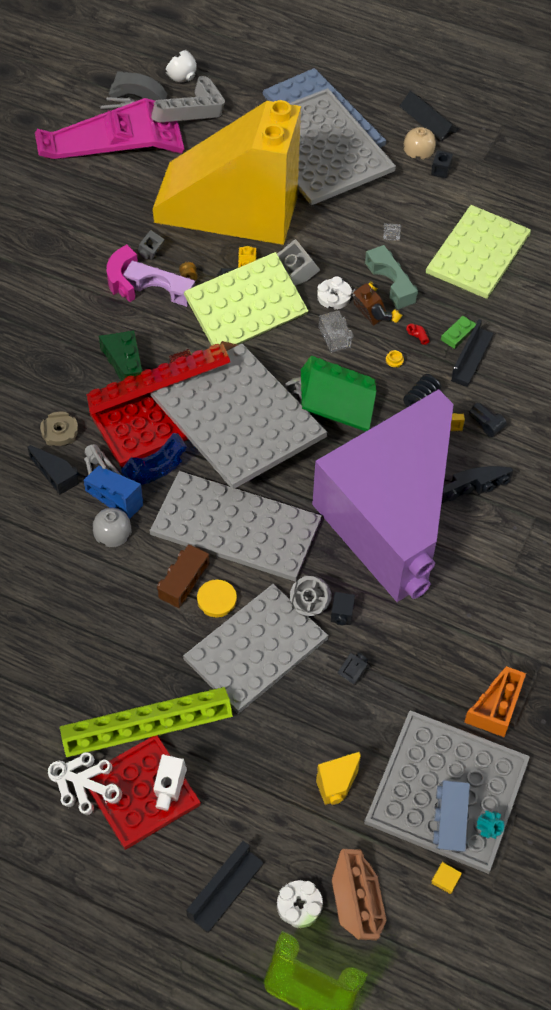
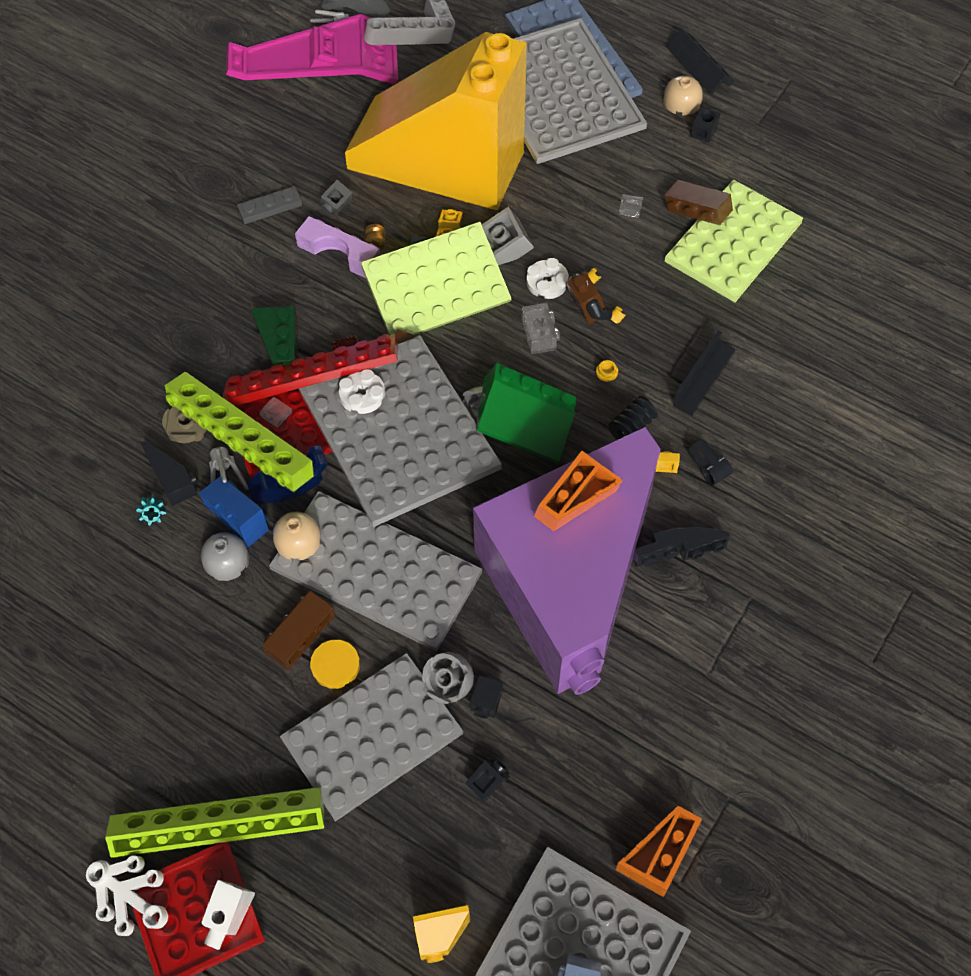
camera: 10 degrees right, 5 degrees up
dark pink arch [107,245,138,302] -> none
sand green arch [365,245,418,309] -> none
red arm [406,323,430,345] -> none
bright green plate [441,316,476,349] -> none
none -> teal gear [136,494,166,525]
none -> lime brick [165,371,314,492]
none -> dark grey plate [237,186,302,224]
none -> clear tile [259,397,292,428]
none -> tan cylinder [273,512,321,560]
none -> white plate [339,369,386,414]
none -> orange wedge [534,451,623,531]
none -> reddish brown brick [665,180,733,225]

